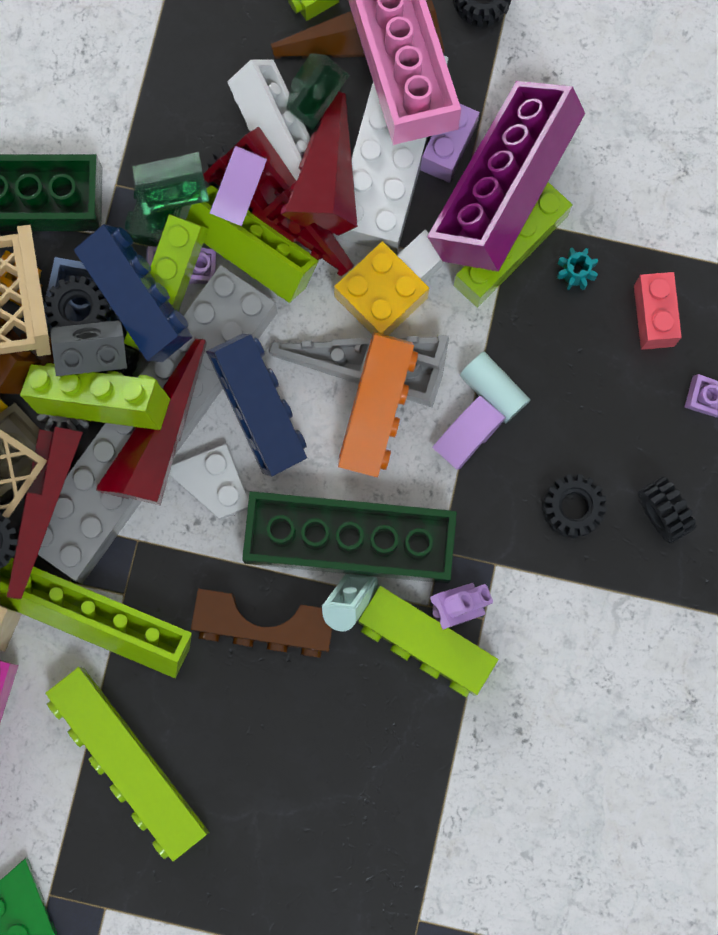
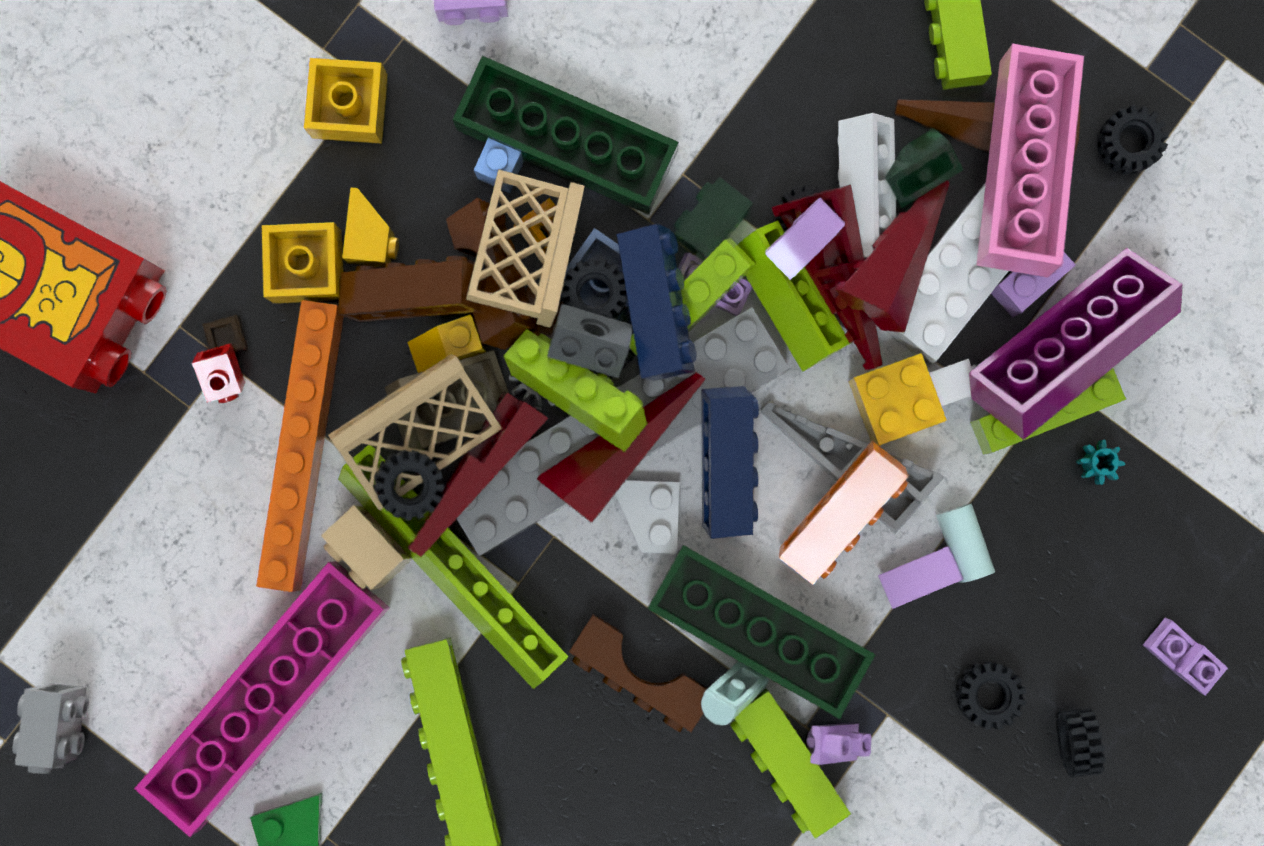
camera: 25 degrees right, 5 degrees up
clear green brick [132,152,209,215] -> none
coral brick [634,272,682,350] -> none

